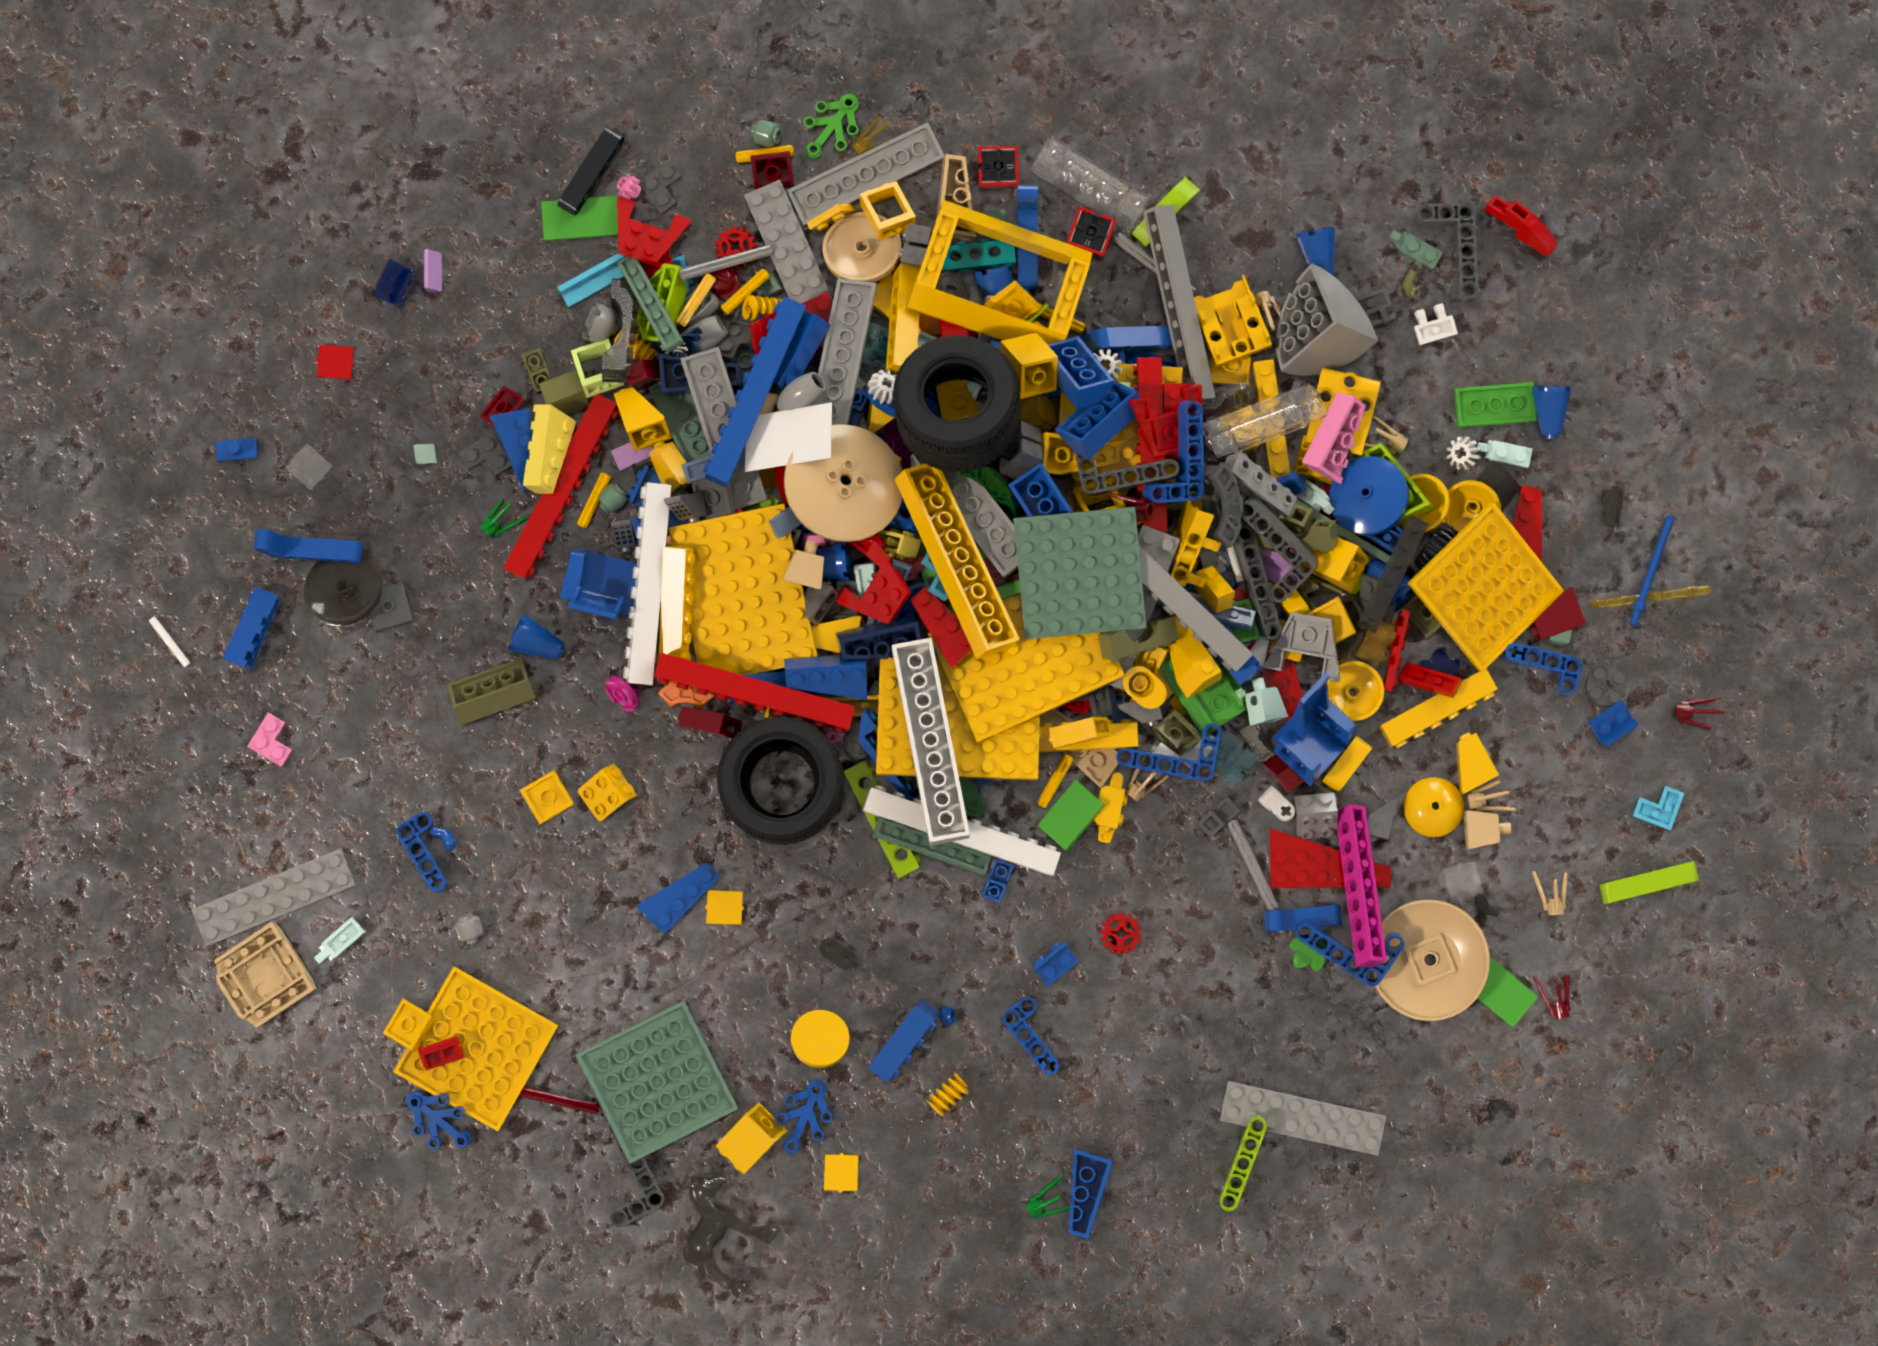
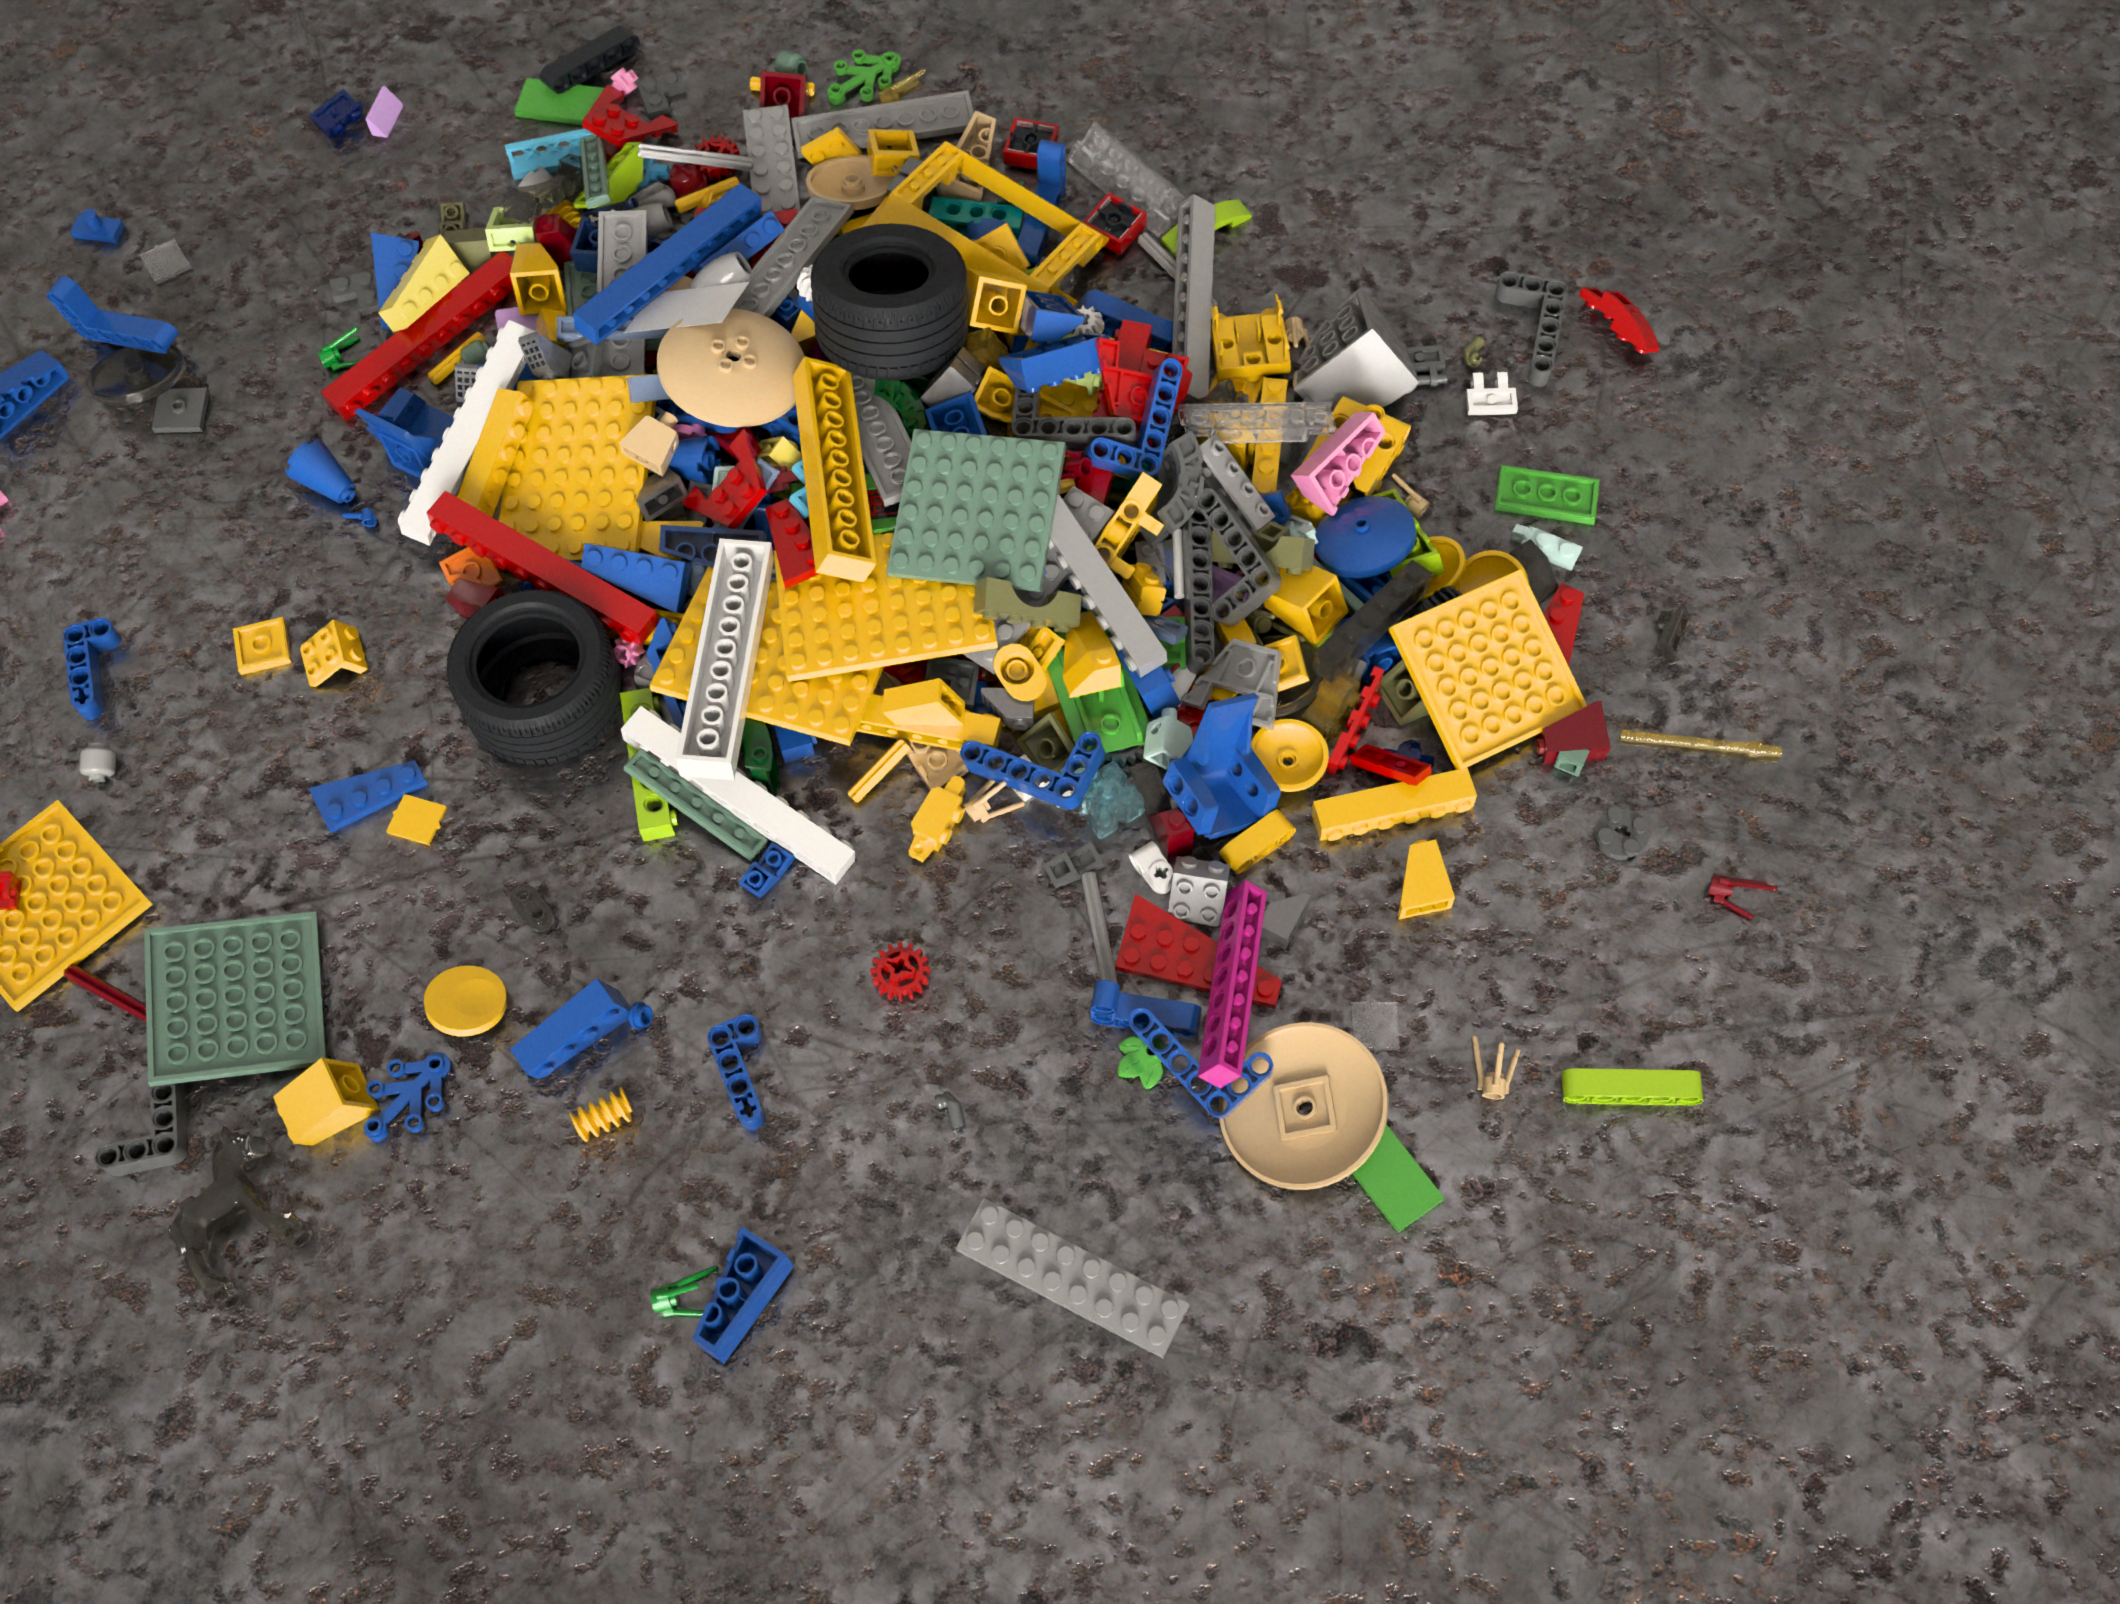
camera: 15 degrees right, 20 degrees down
red piece [316,345,355,380] -> none
slope [413,444,437,466] -> none
blue arm [430,827,456,851] -> none
olive slope [447,658,536,725] -> none
dark pink tile [604,676,643,712] -> none
yellow axle [676,273,716,327] -> none
yellow piece [824,1153,858,1193] -> none
blue bracket [1033,942,1079,986] -> none
bright green tile [1038,779,1106,851] -> none
lime beam [1219,1115,1267,1211] -> none
blue cone [1296,226,1335,275] -> none
sand green hinge [1388,230,1443,271] -> none
yellow dish [1403,777,1464,837] -> none
white gear [1447,436,1481,470] -> none
tan torso [1464,811,1511,850] -> none
tan plant [1467,780,1516,812] -> none
clear smoke arm [1475,893,1500,917] -> none
blue beam [1503,643,1582,696] -> none
blue cone [1531,386,1571,439] -> none
dark red plant [1533,975,1571,1020] -> none
blue bracket [1588,700,1638,747] -> none
blue bar [1629,515,1674,627] -> none
medium azure plate [1632,786,1684,831] -> none
none -> blue hand [343,508,377,527]

